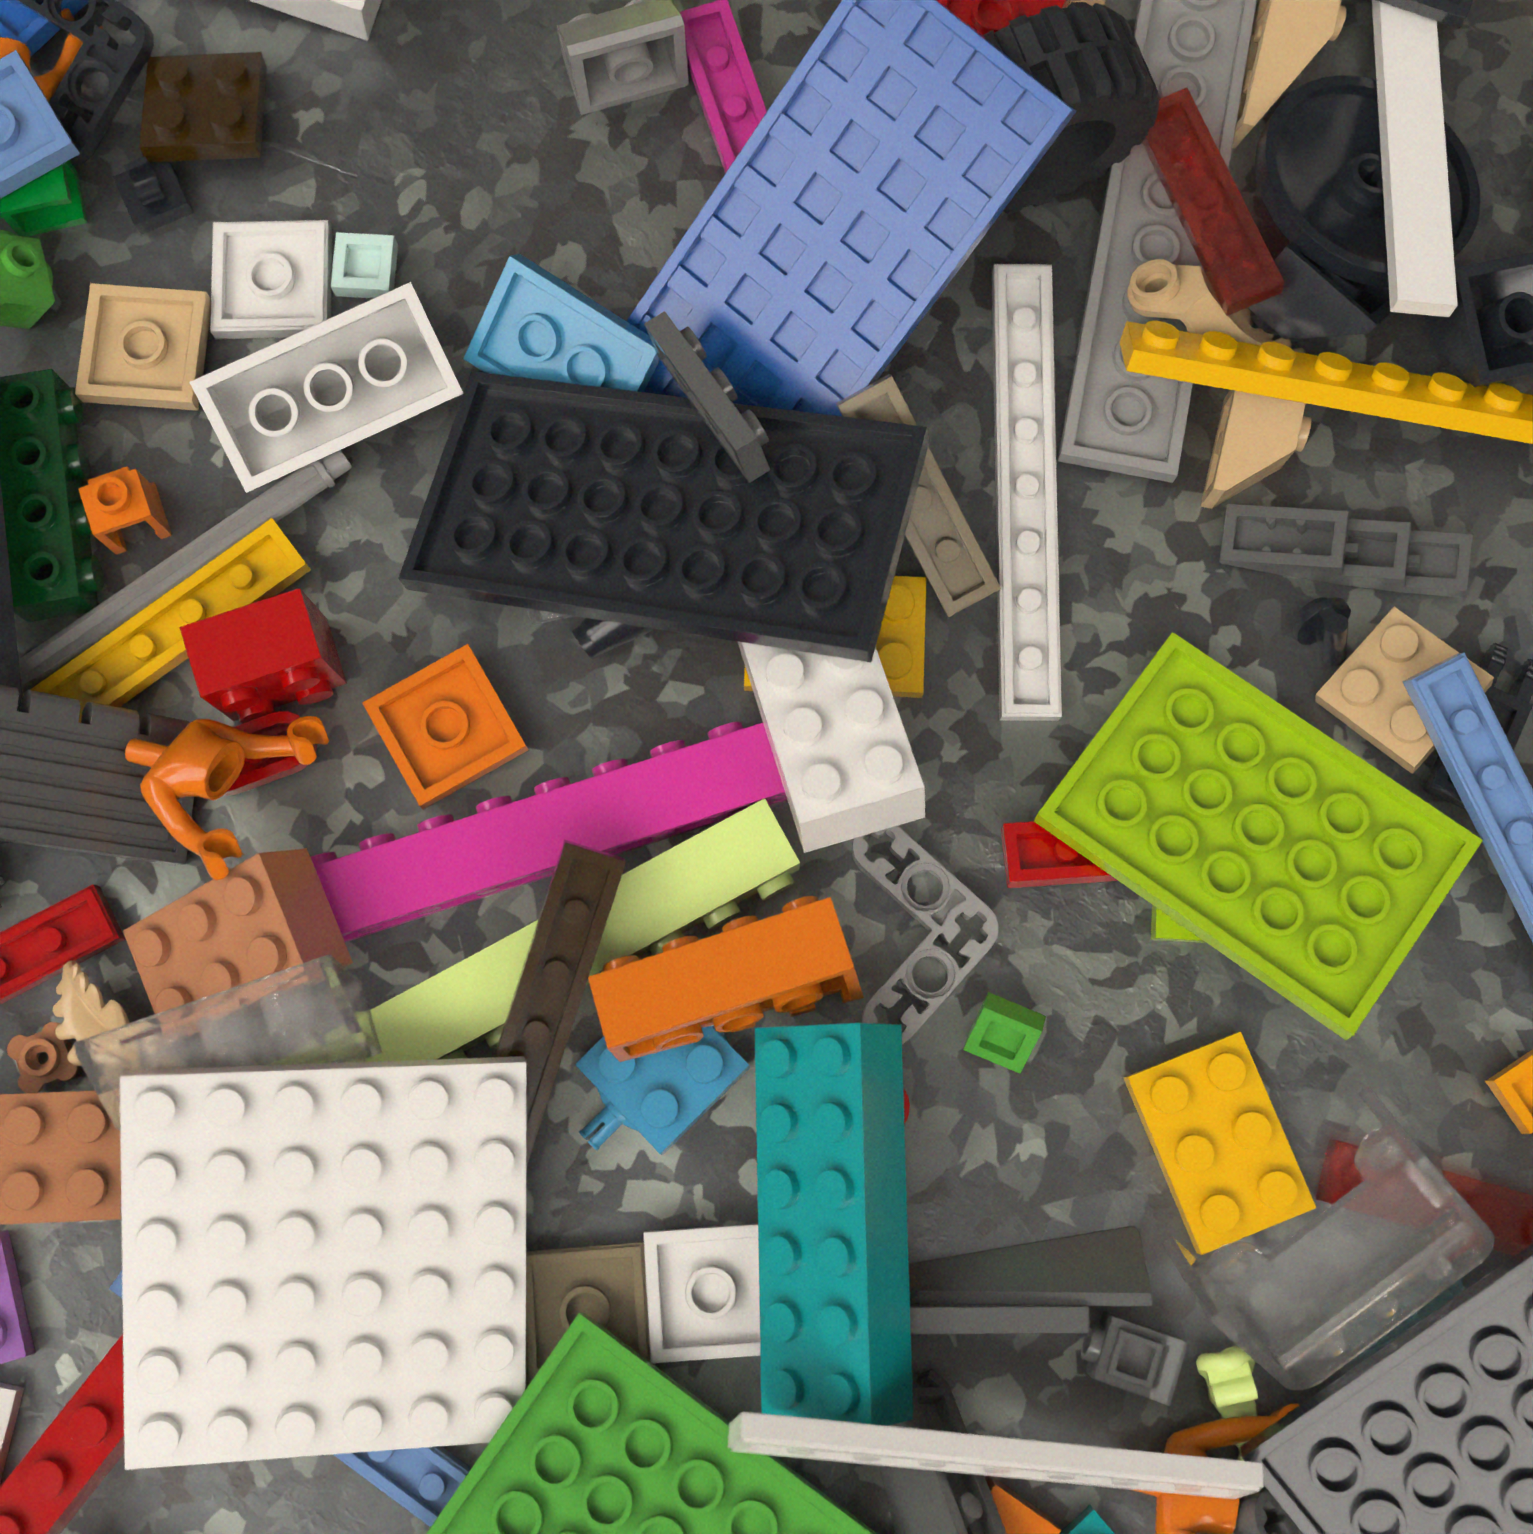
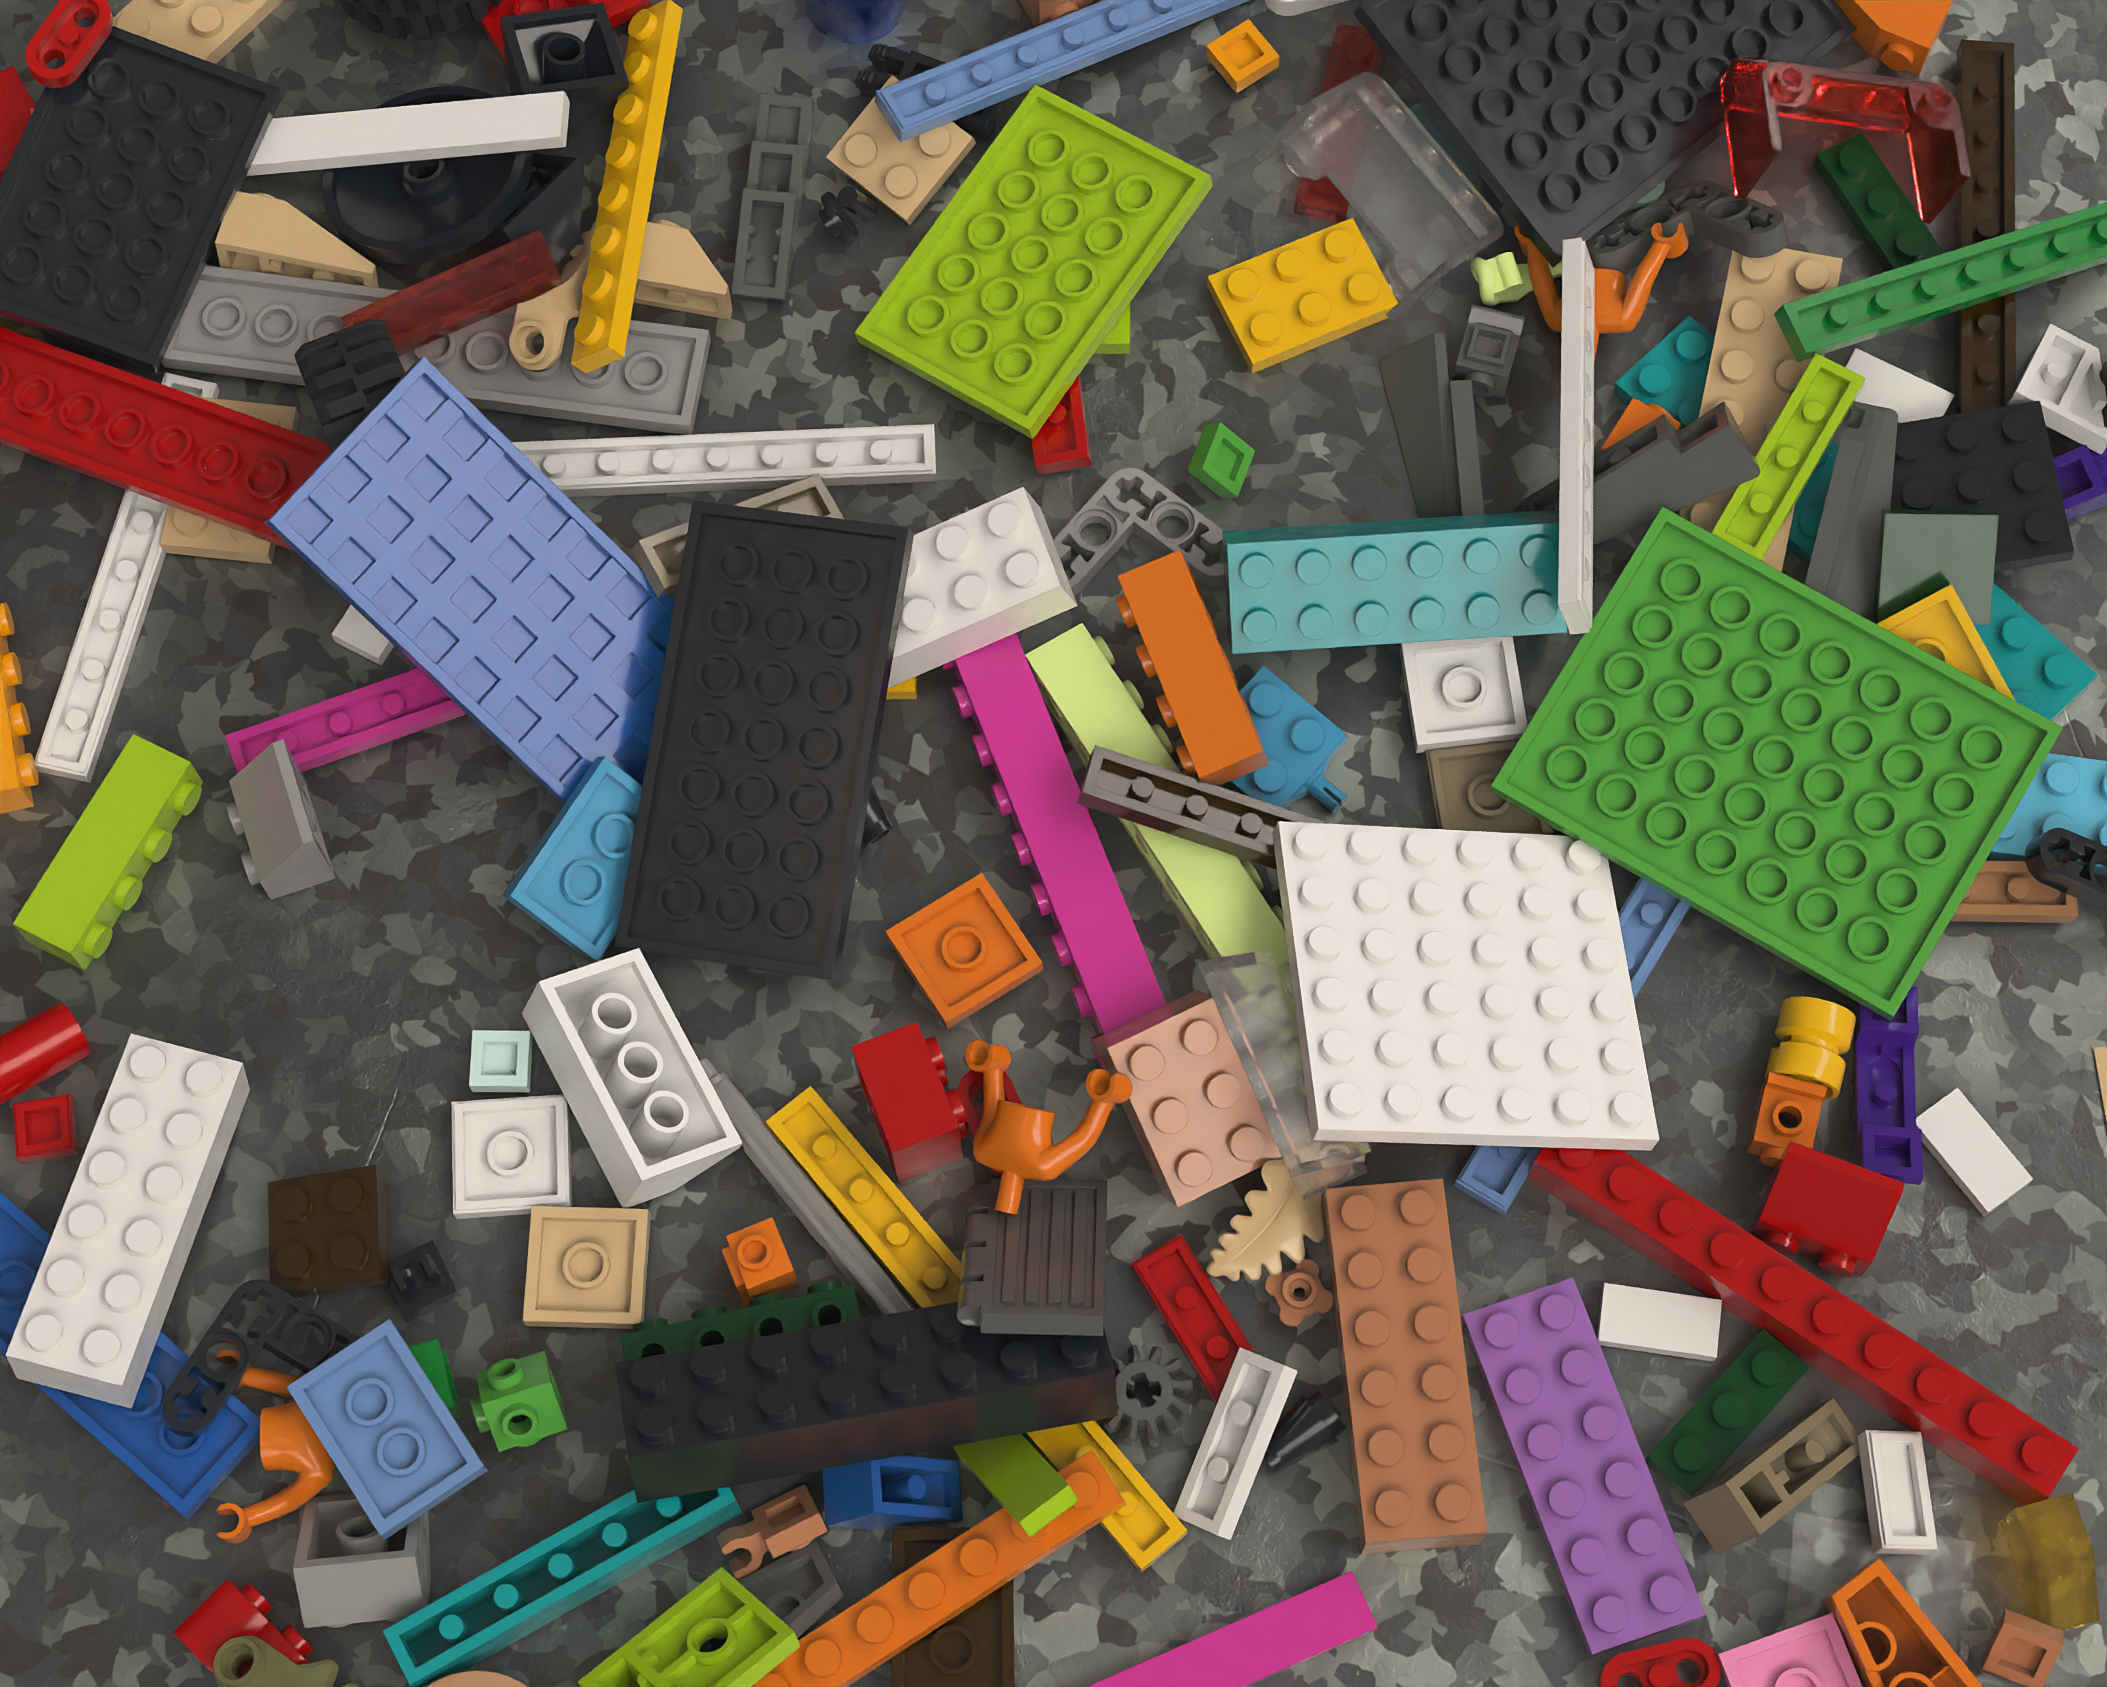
camera: 90 degrees left, 10 degrees down
dark grey plate [644,311,770,483] -> none

